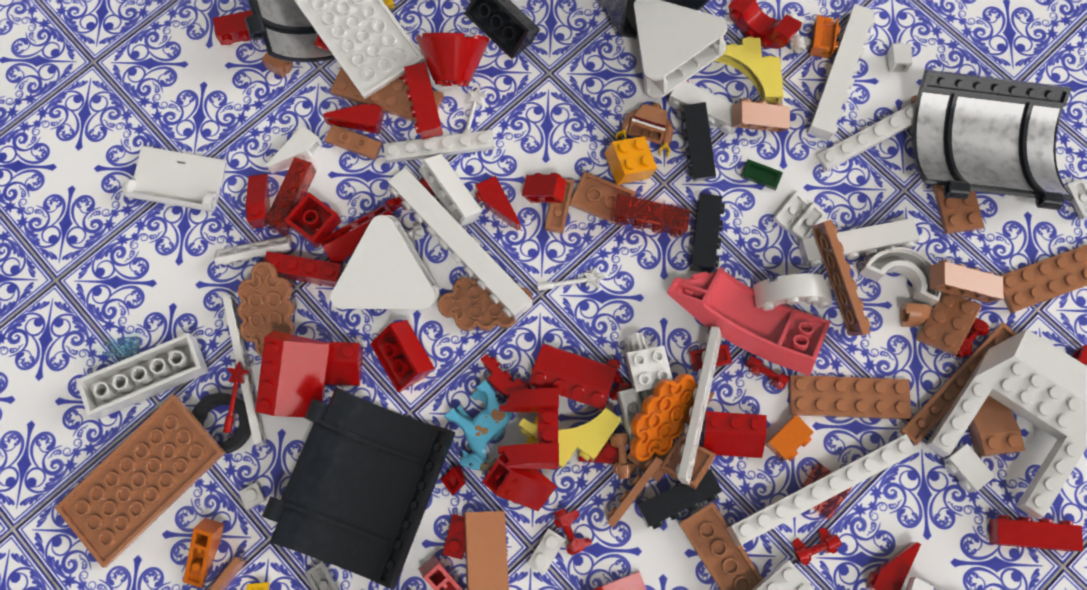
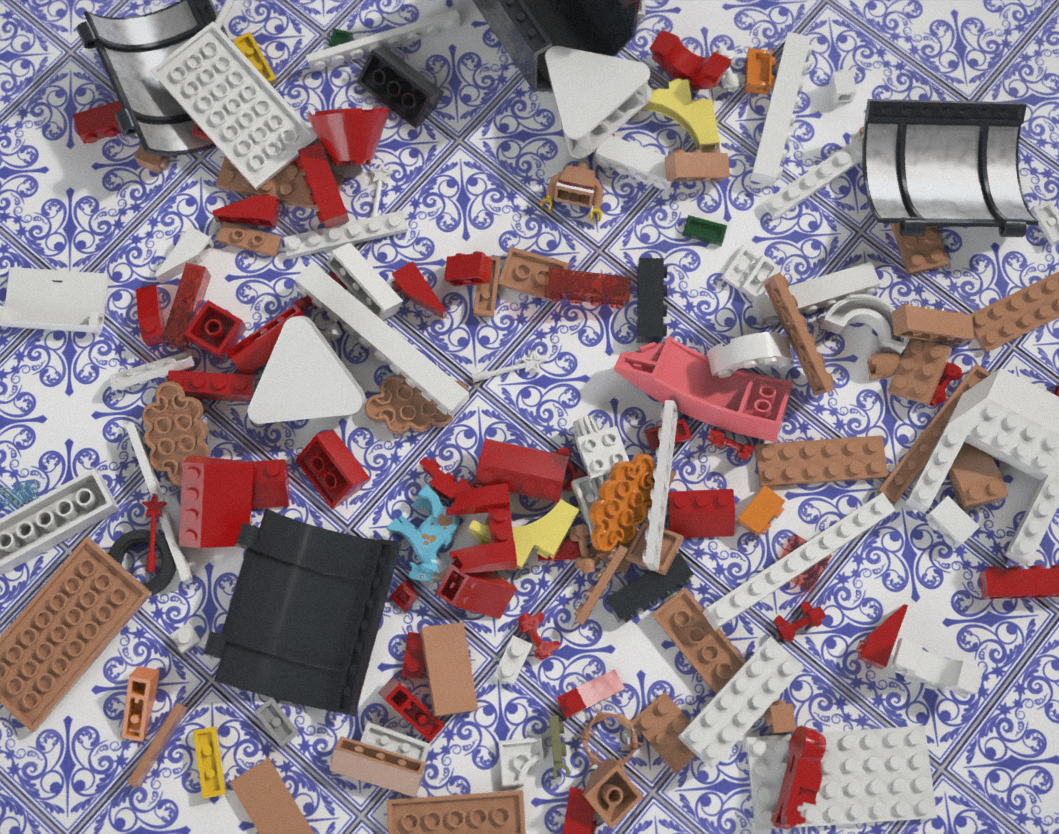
camera: 10 degrees left, 0 degrees up
light orange brick [604,136,658,185] -> none
black brick [680,102,716,182] -> none

